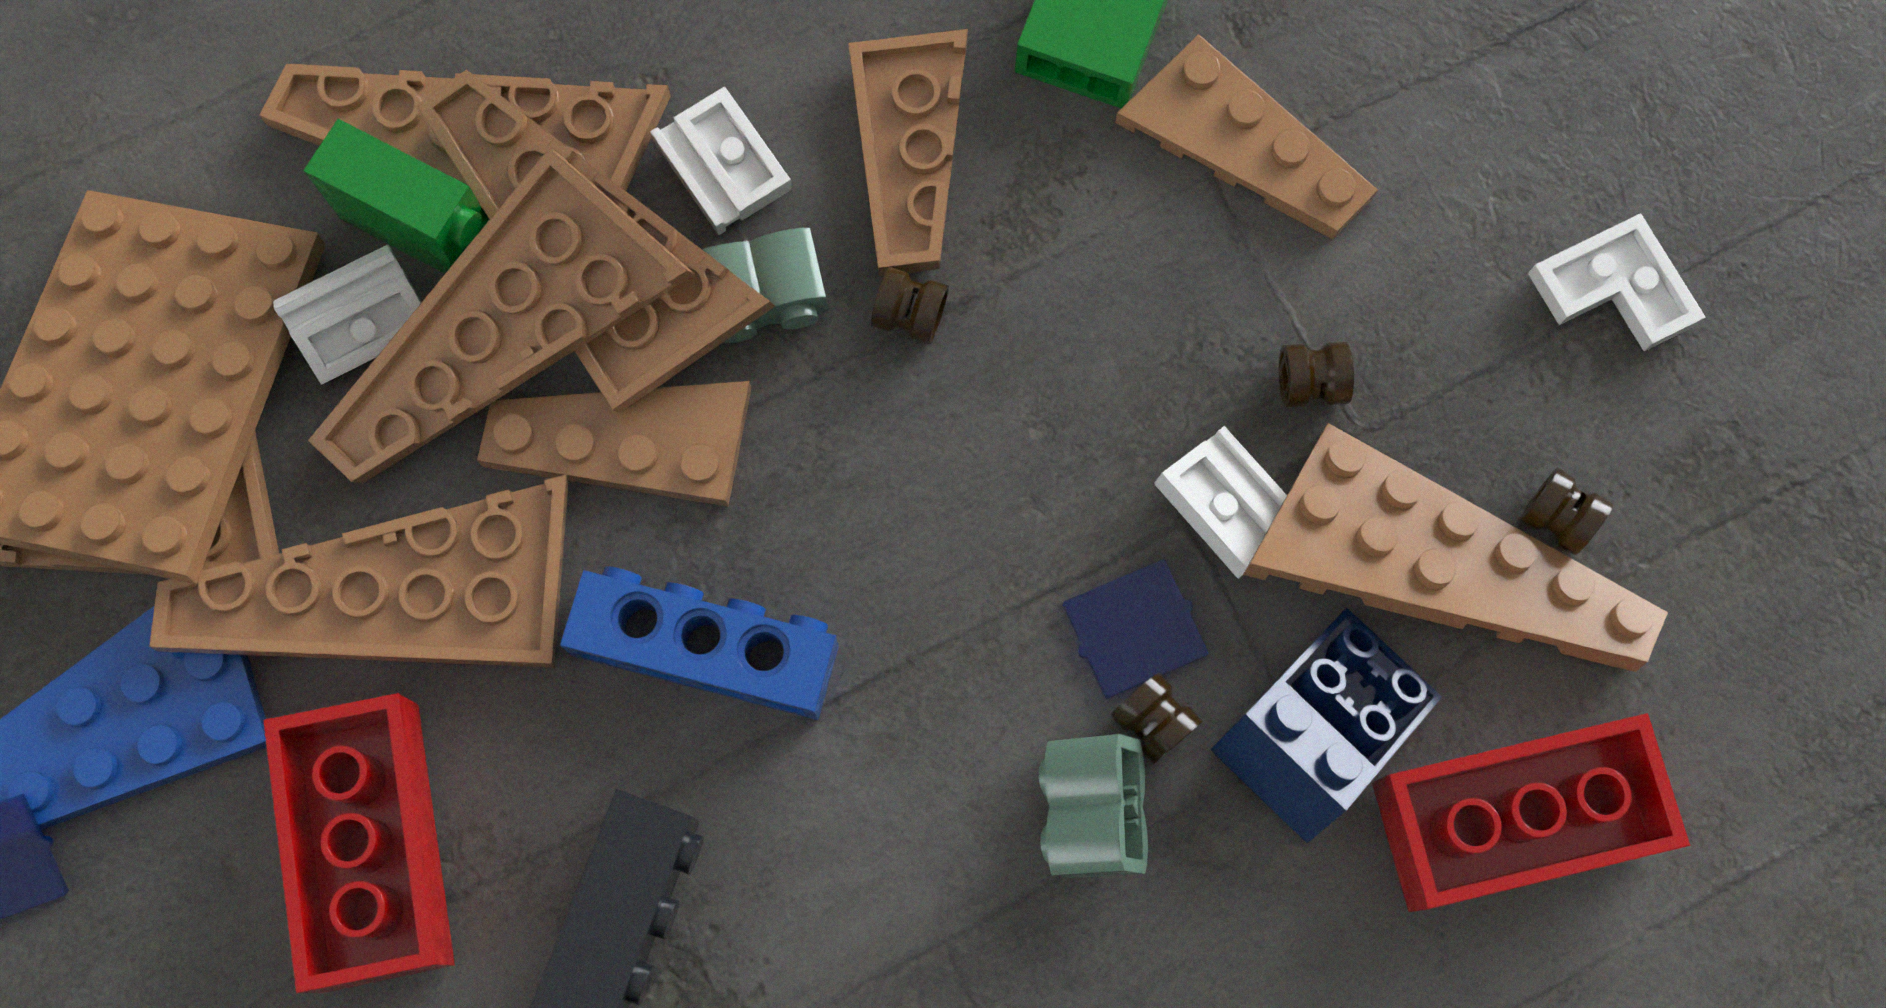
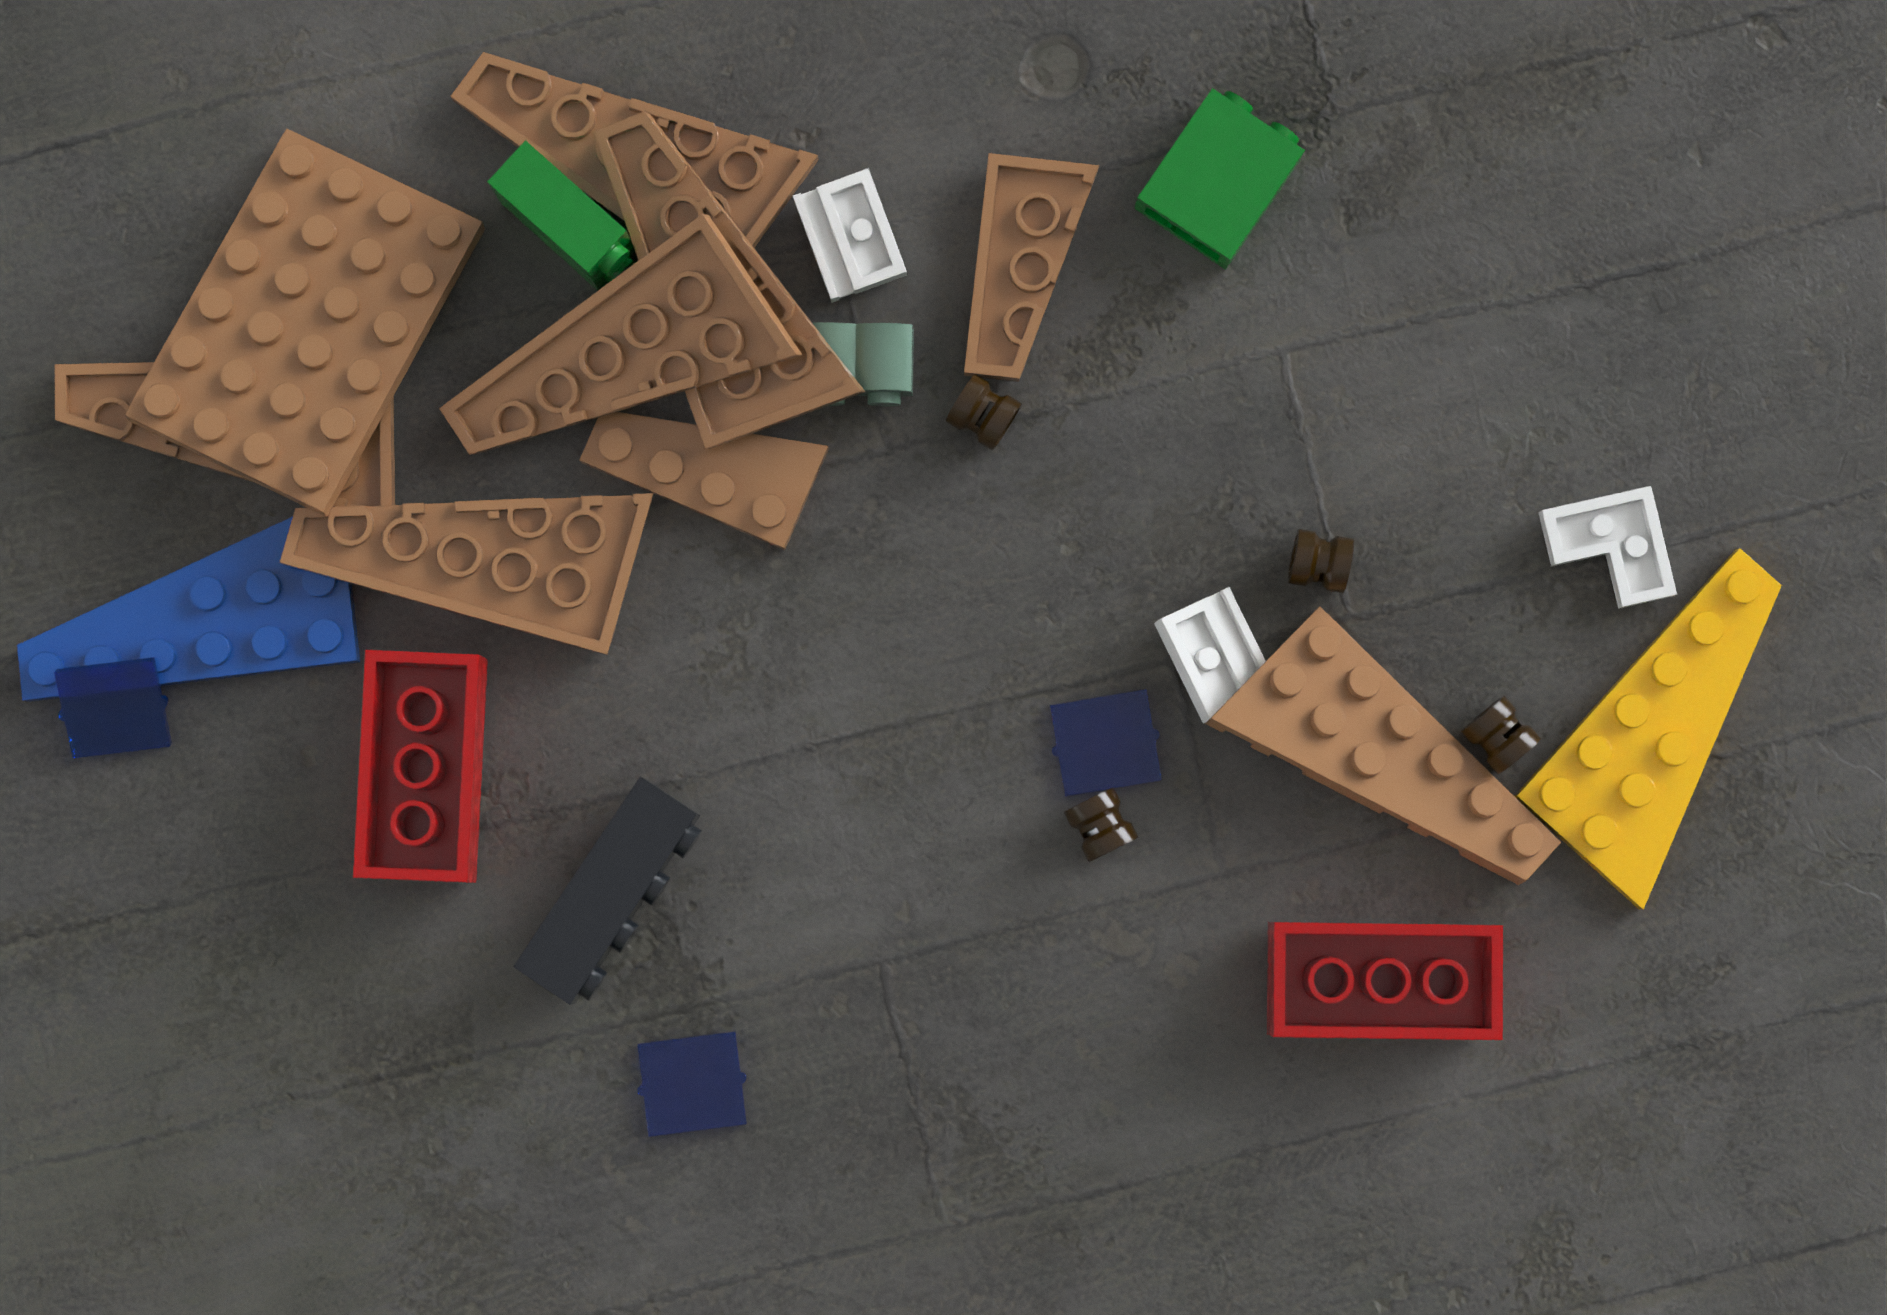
camera: 15 degrees right, 10 degrees up
white plate [273,244,422,385] -> none
blue brick [560,566,839,720] -> none
sand green brick [1039,734,1148,878] -> none
medium nougat wing [1115,34,1378,239] -> none
dark blue slope [1210,607,1442,843] -> none
none -> yellow wing [1514,548,1782,910]

